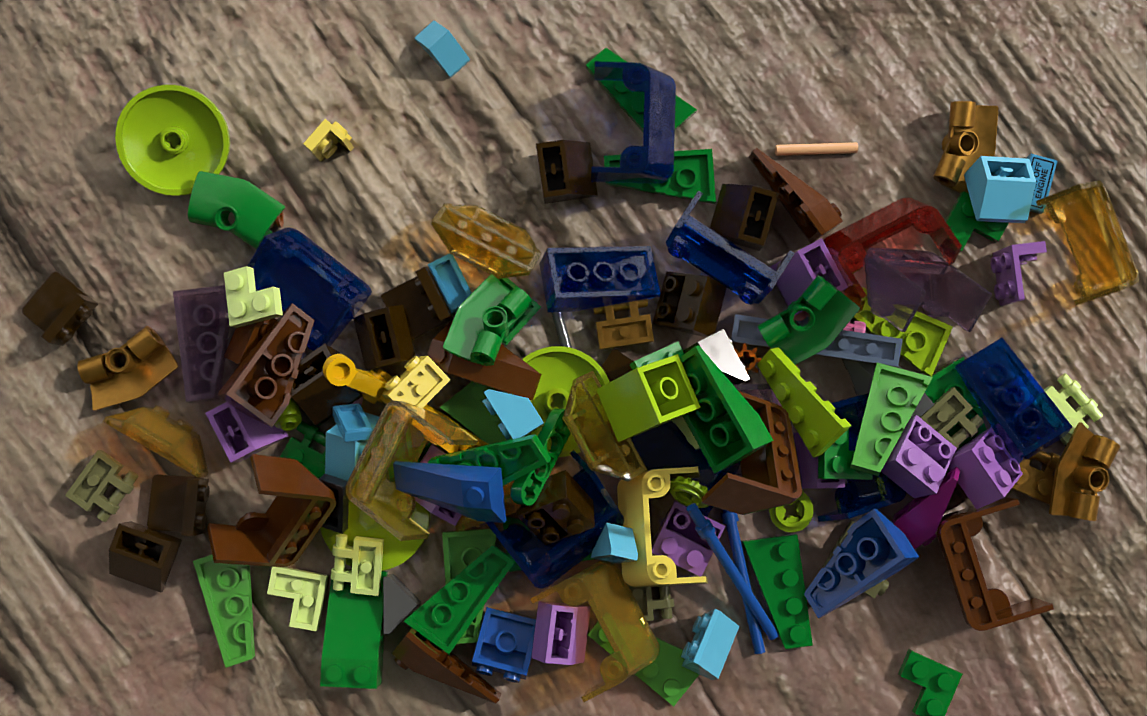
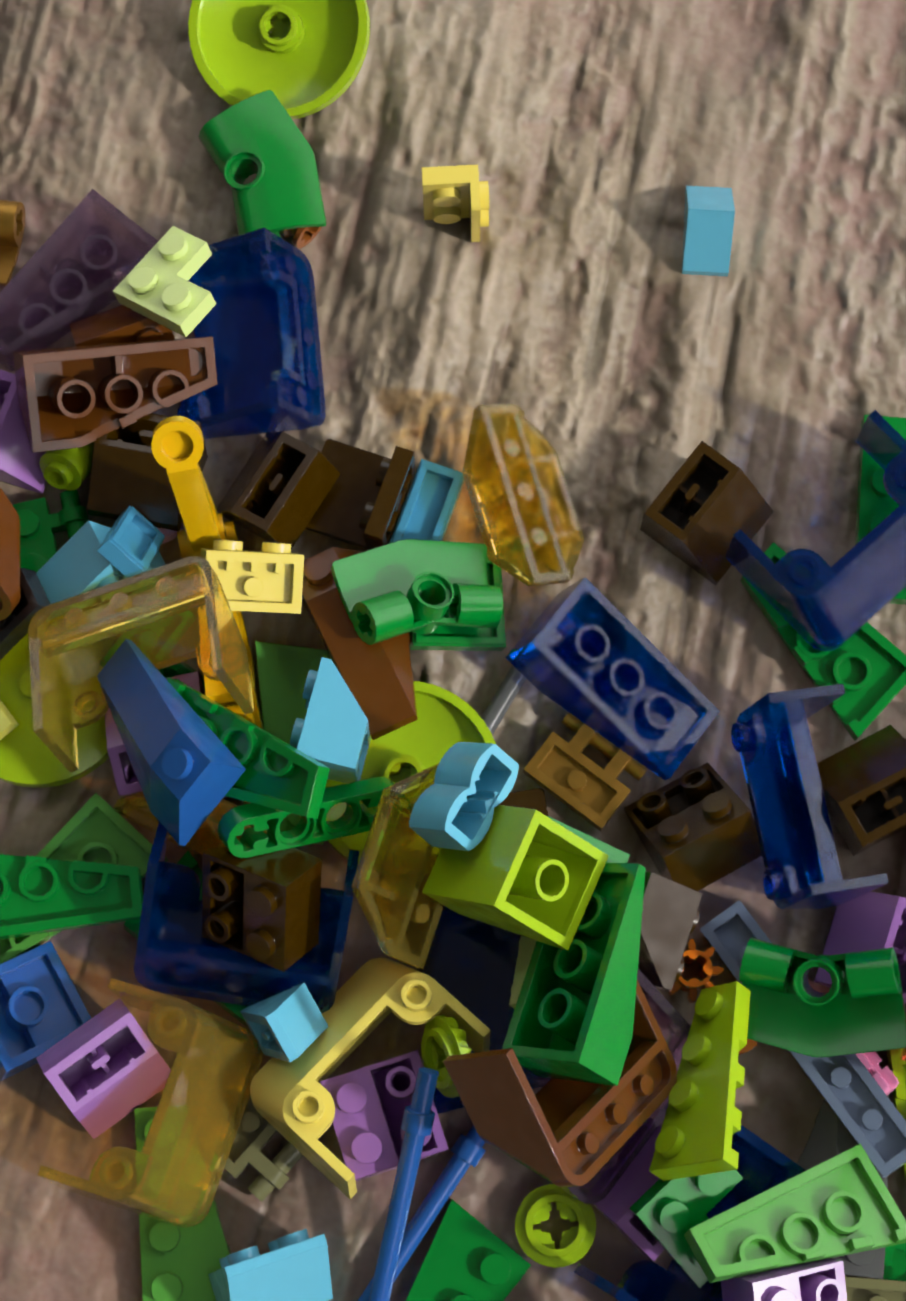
camera: 45 degrees right, 10 degrees down
none -> medium azure brick [409,742,519,851]

